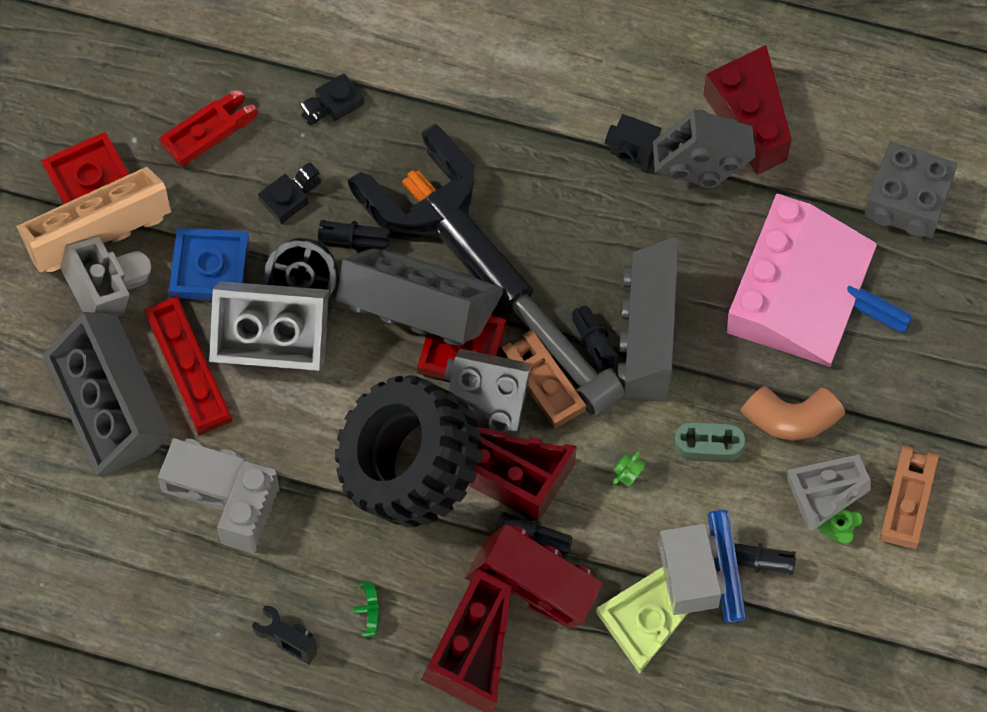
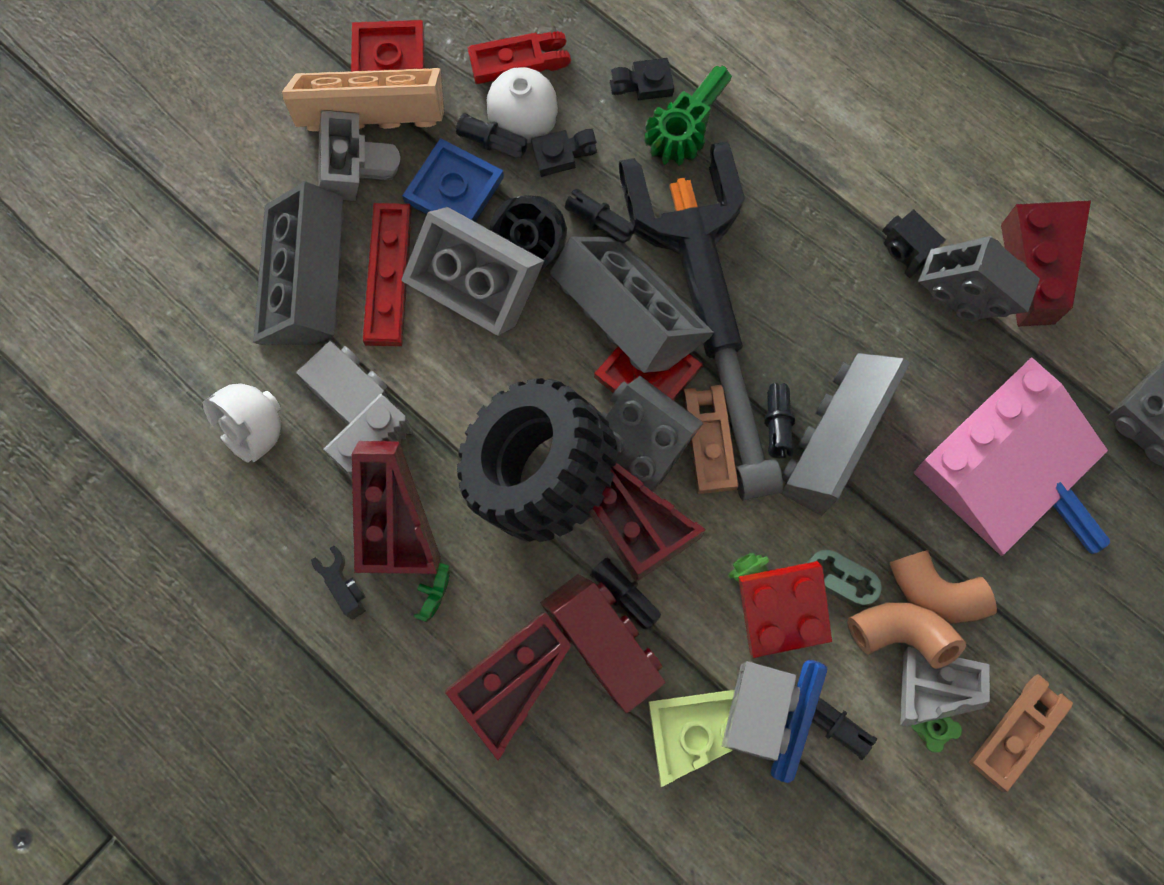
camera: 25 degrees right, 10 degrees up
none -> white cylinder [203,383,281,463]
none -> dark red wedge [352,441,441,574]
none -> black axle [456,113,527,158]
none -> white cylinder [487,67,558,143]
none -> green gear [644,65,732,167]
none -> red plate [738,561,832,658]
none -> nougat cylinder [847,603,966,669]

